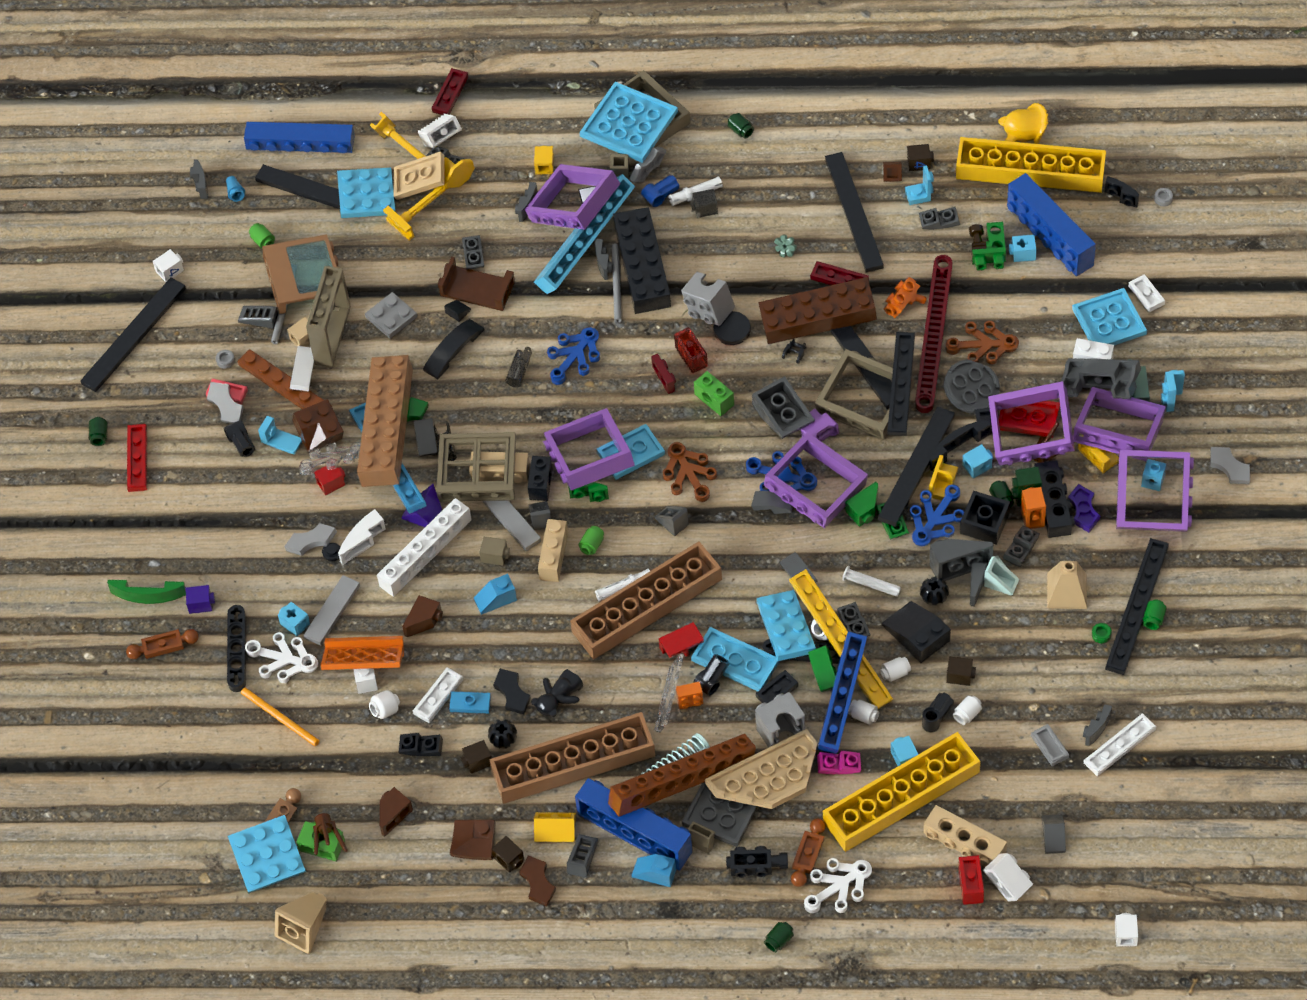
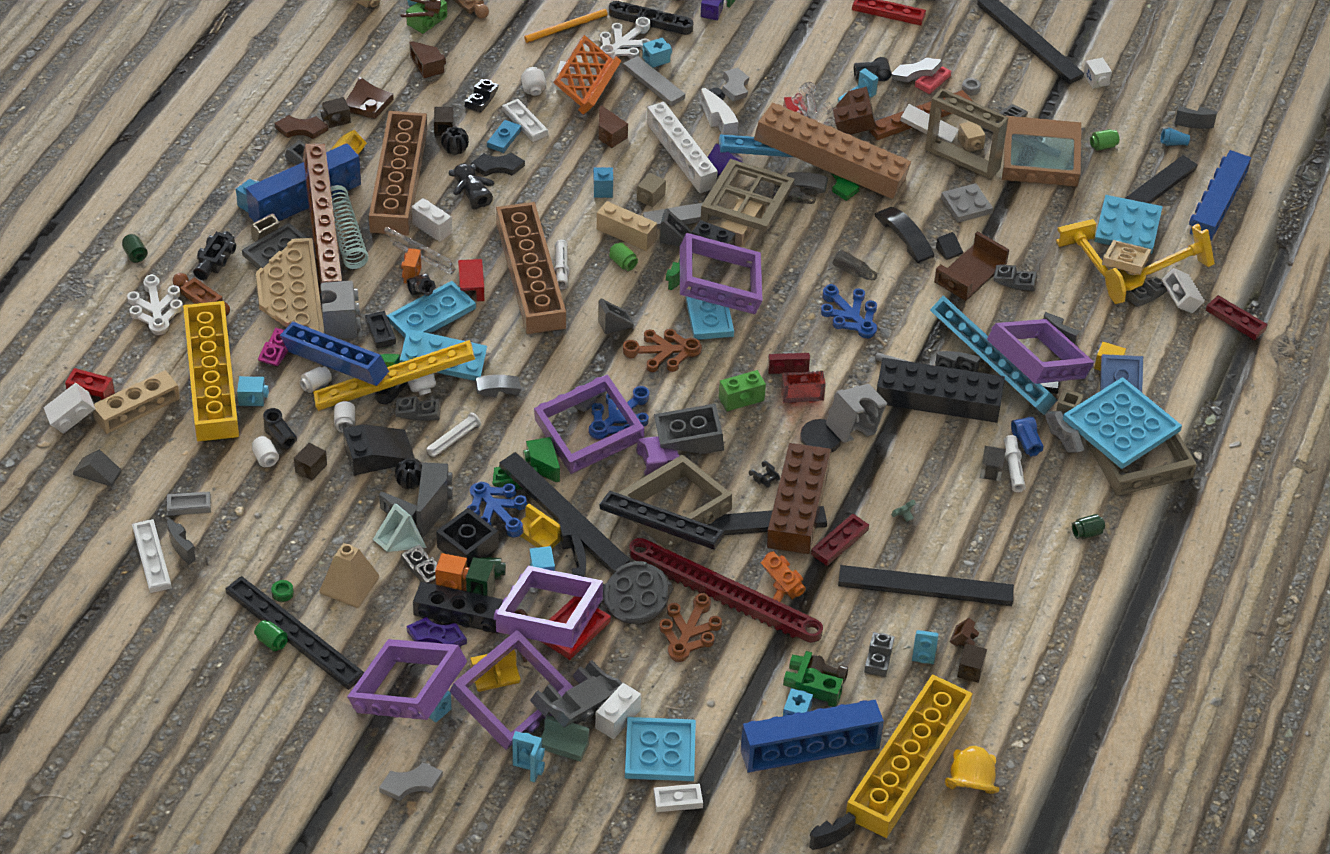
camera: 105 degrees right, 10 degrees down
none -> white brick [412,198,453,242]
none -> medium blue tile [1100,354,1143,392]

